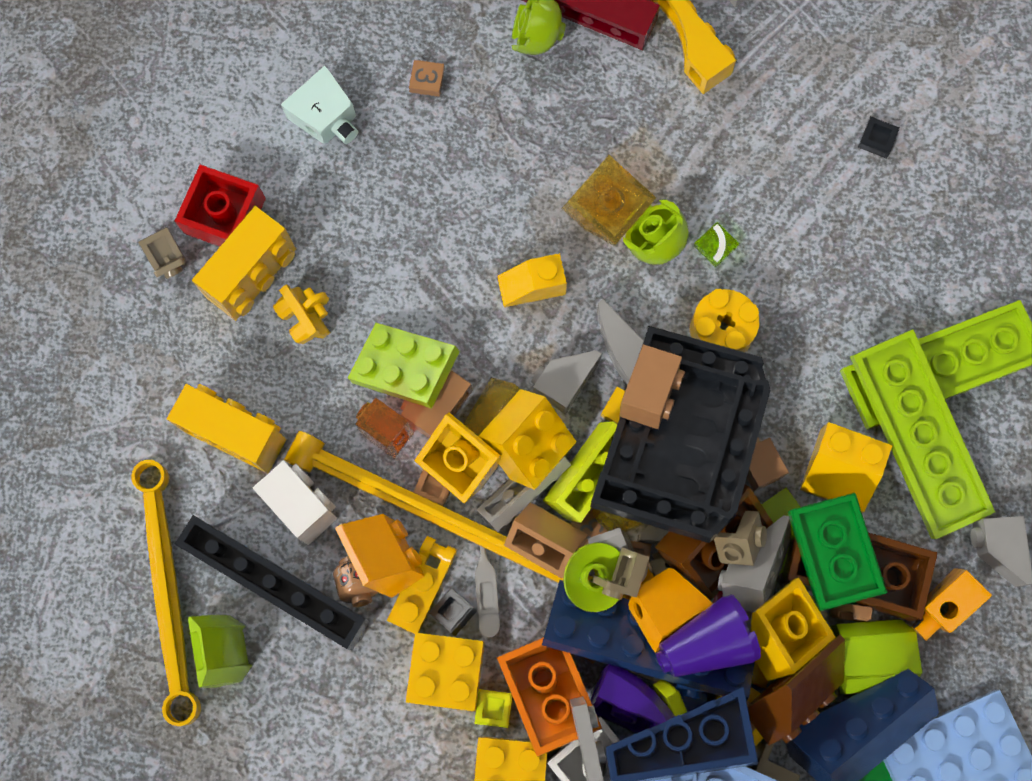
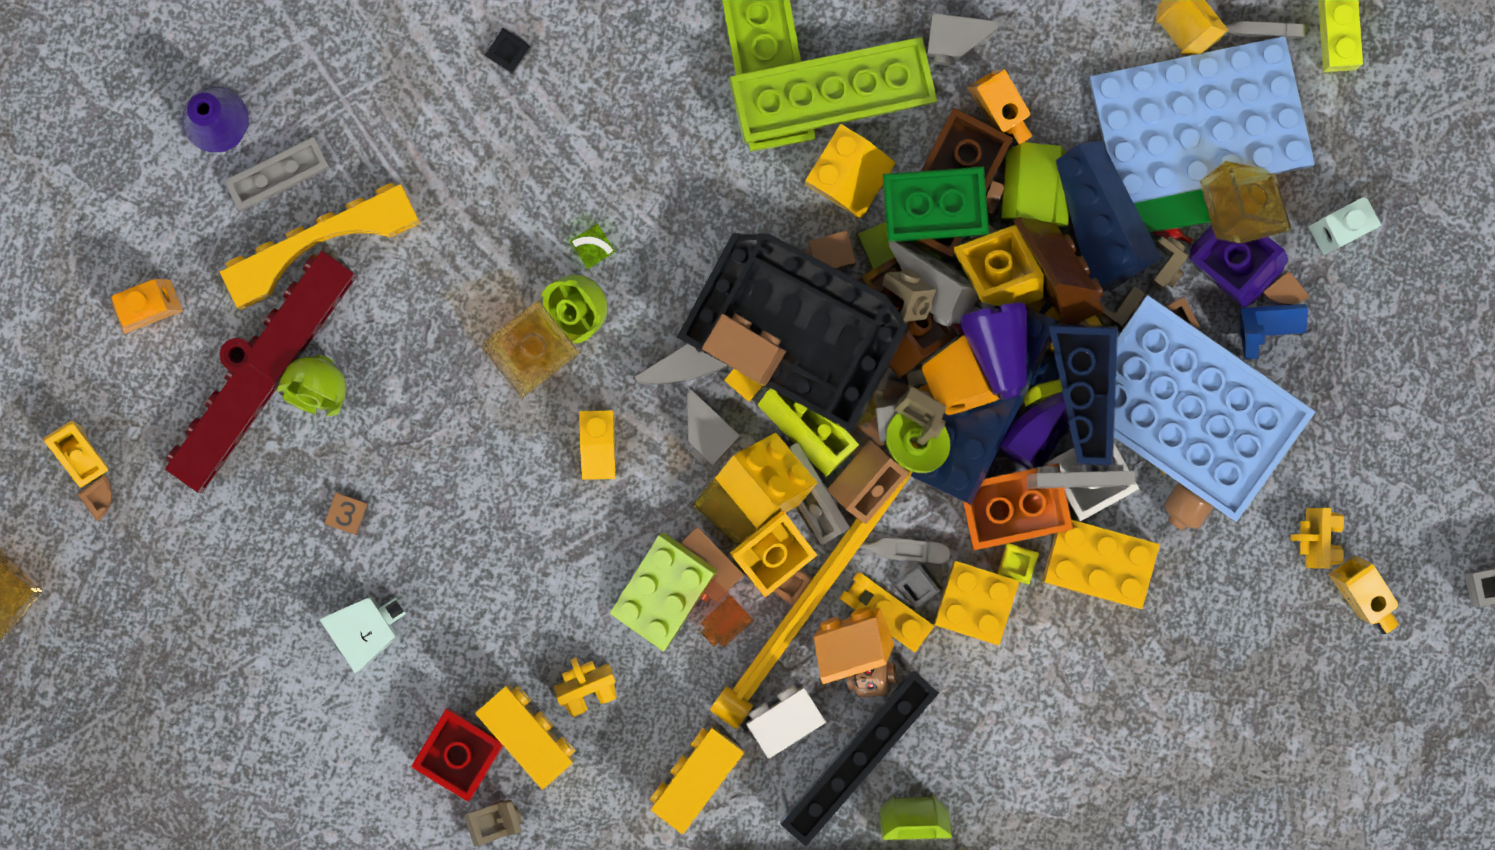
camera: 85 degrees left, 10 degrees up
yellow brick [689,289,759,352] -> none

